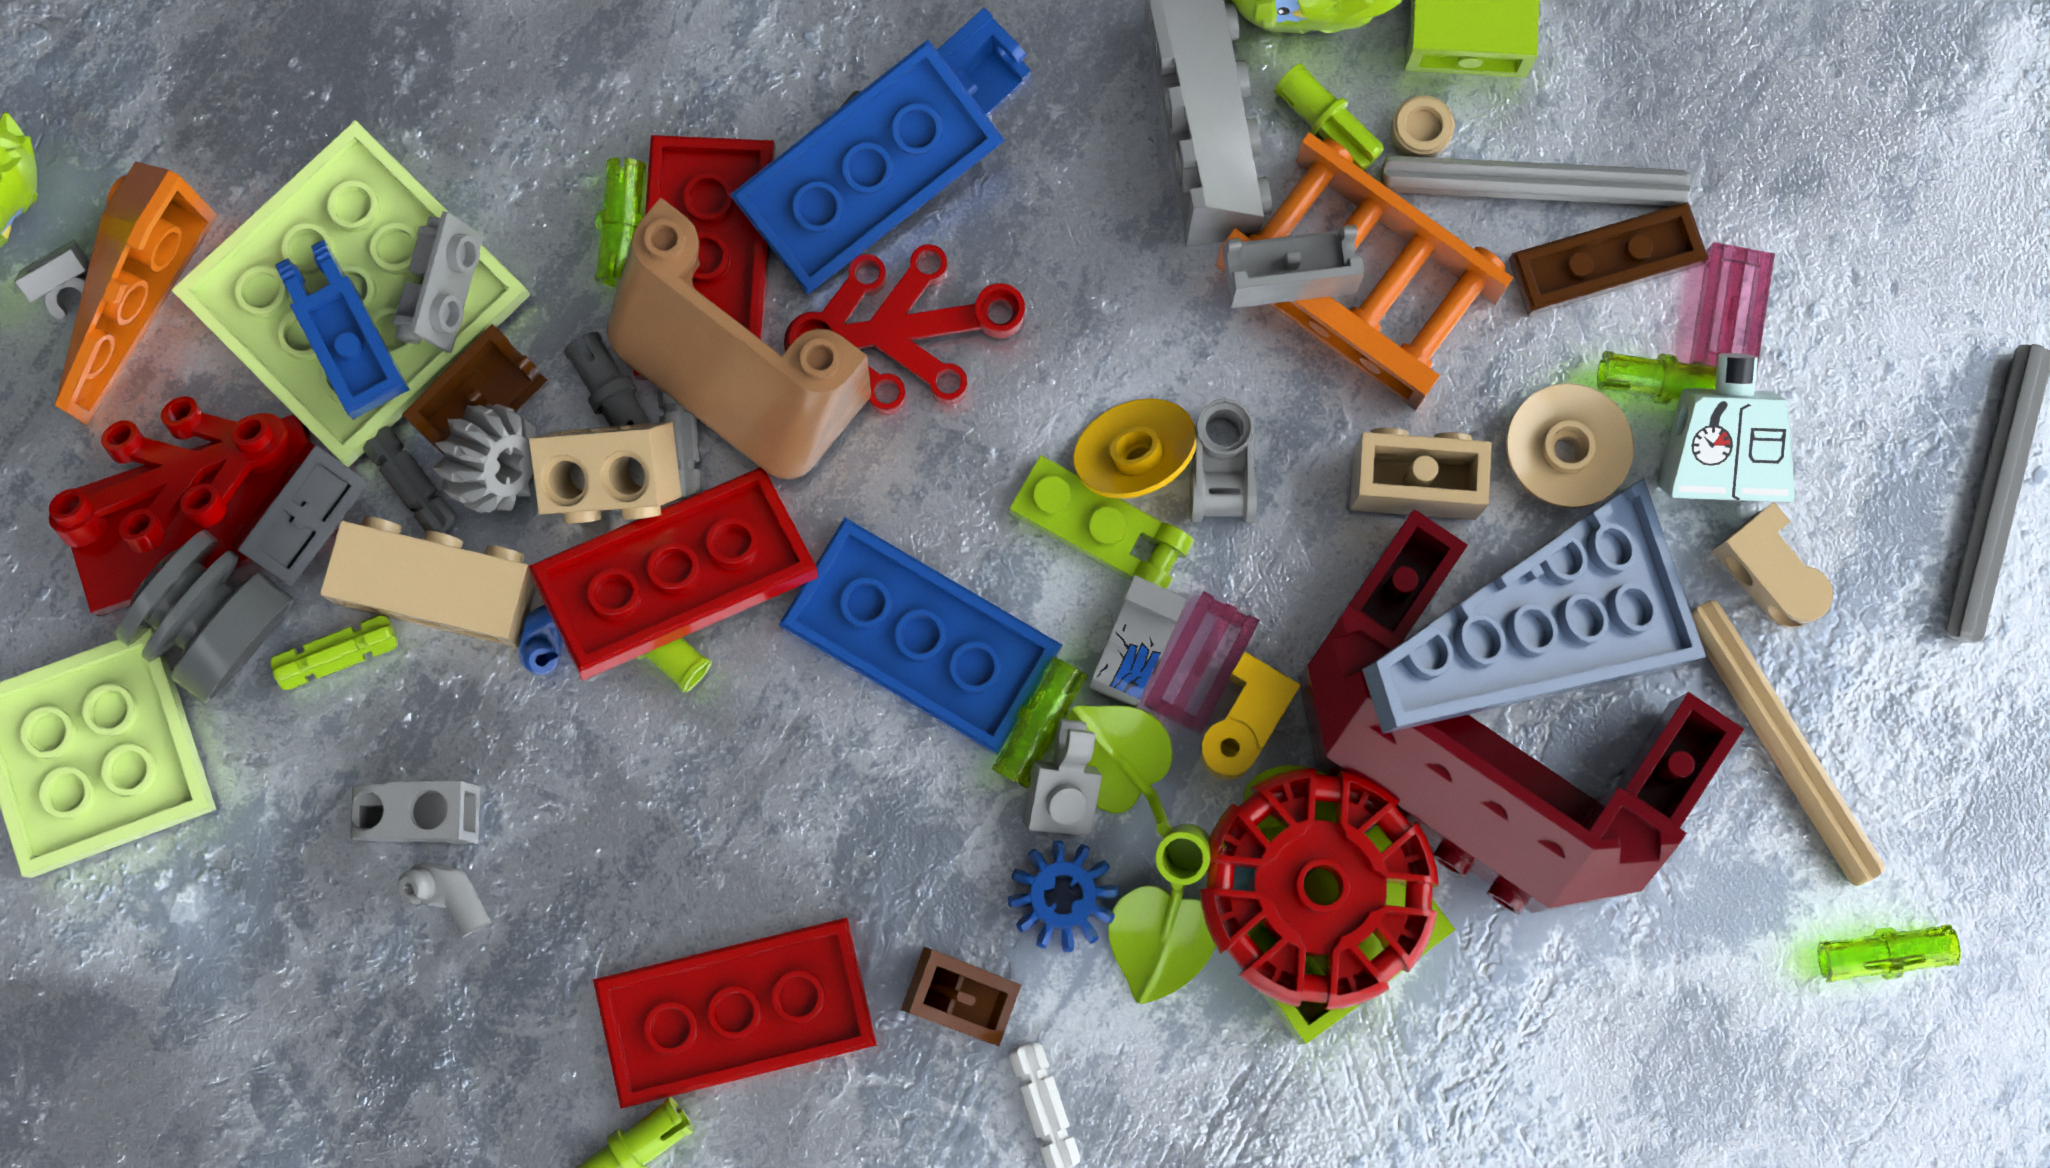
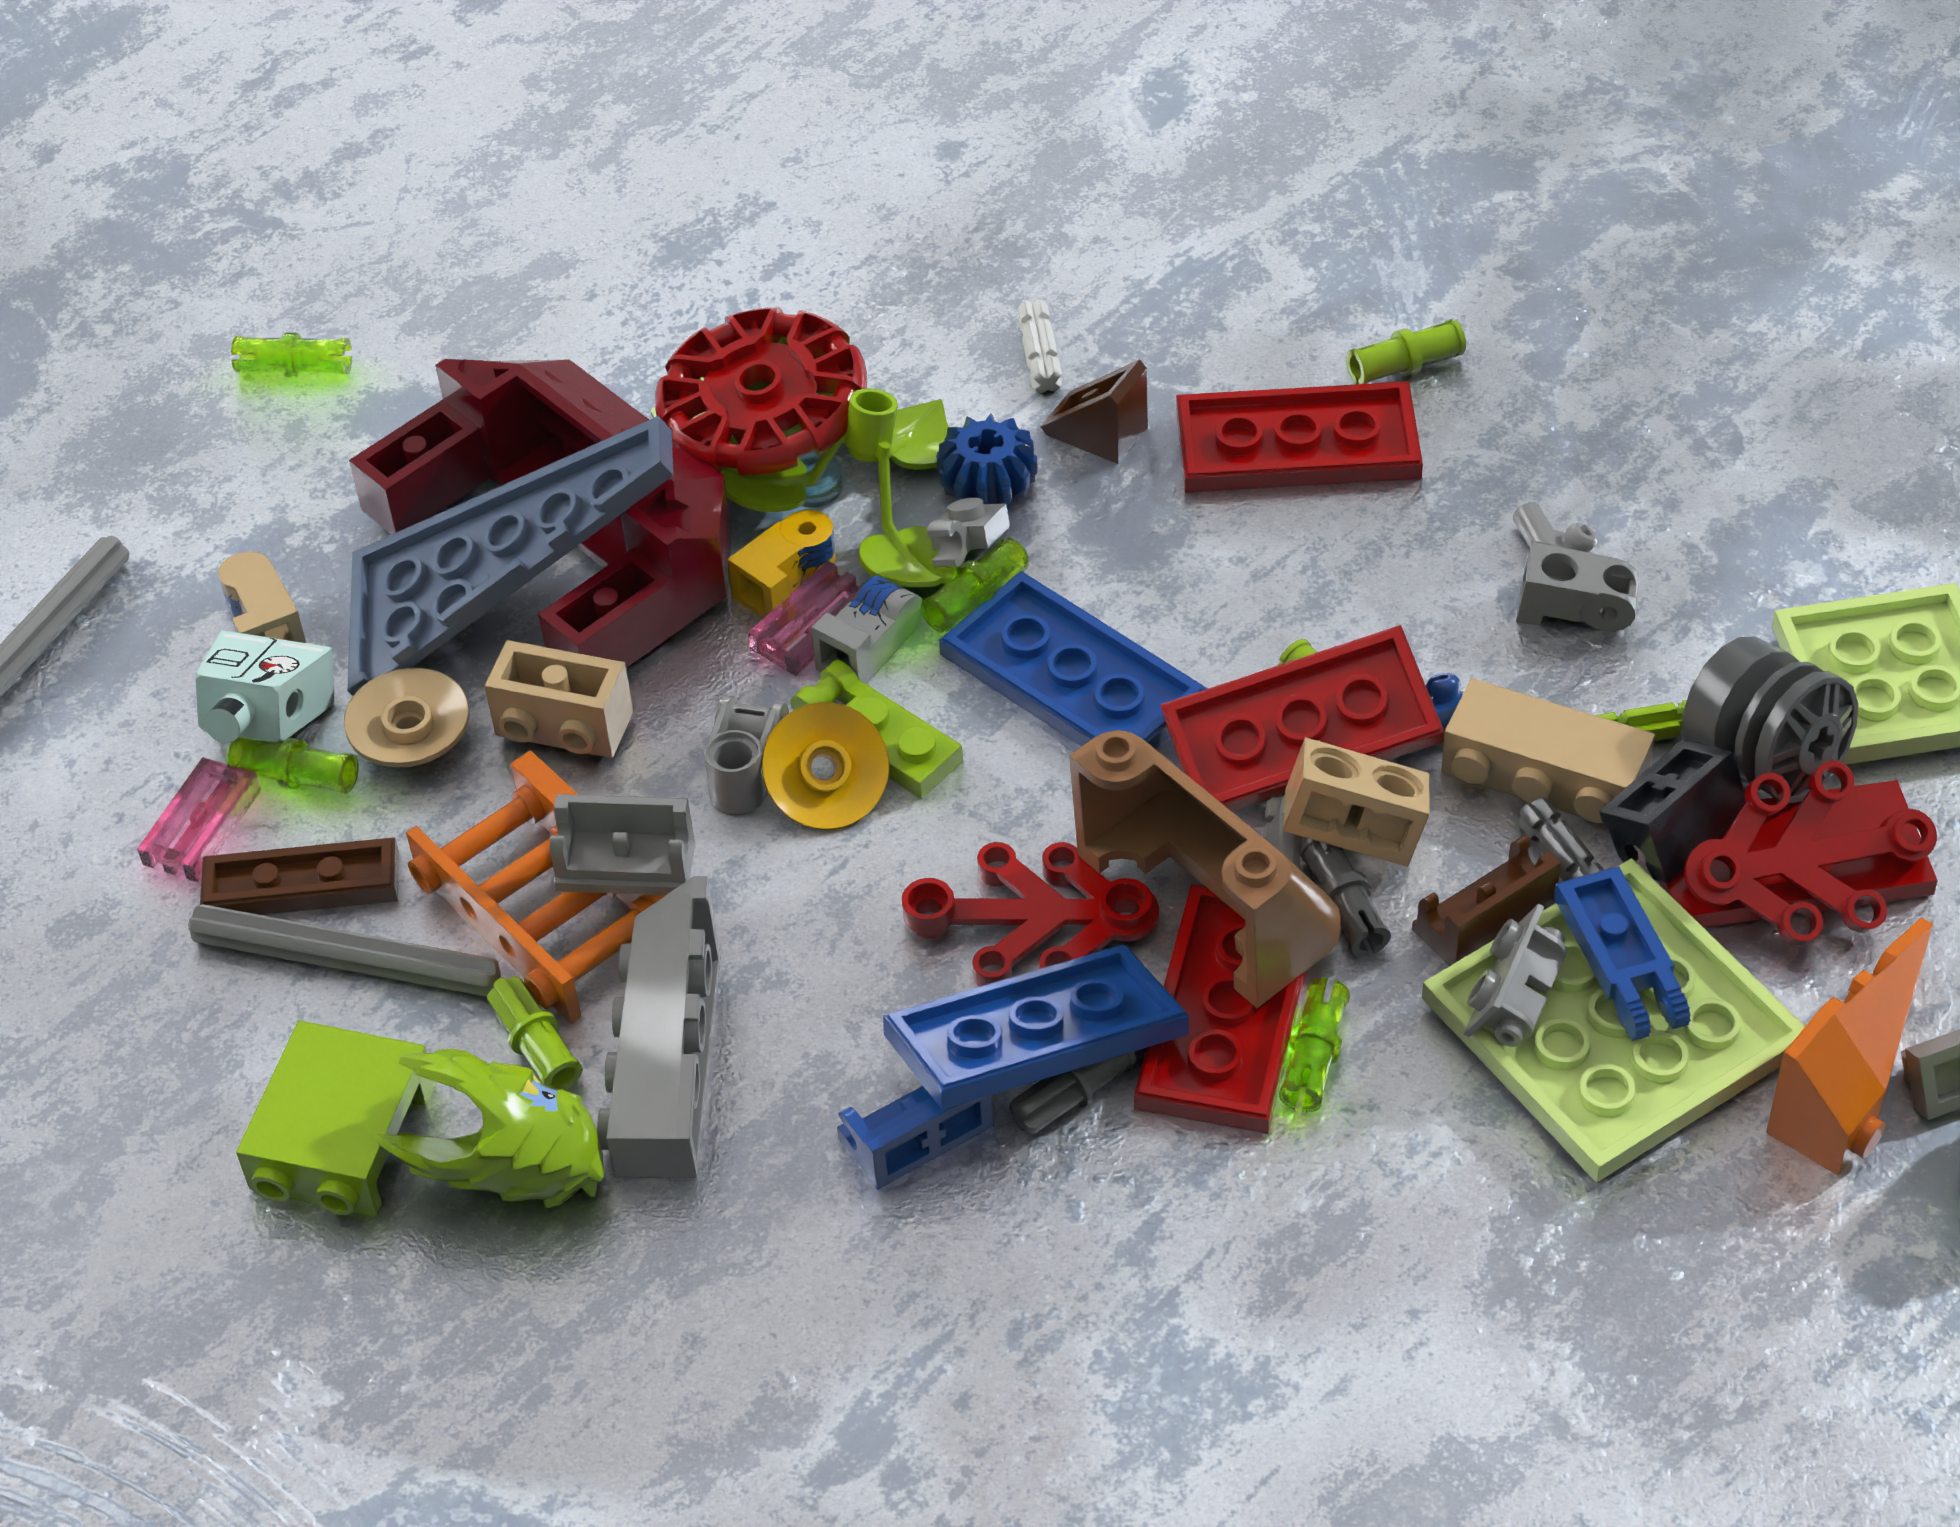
camera: 165 degrees left, 30 degrees down
light grey gear [432,404,537,513] -> none
tan tile [1390,95,1455,158] -> none
tan axle [1691,600,1885,886] -> none

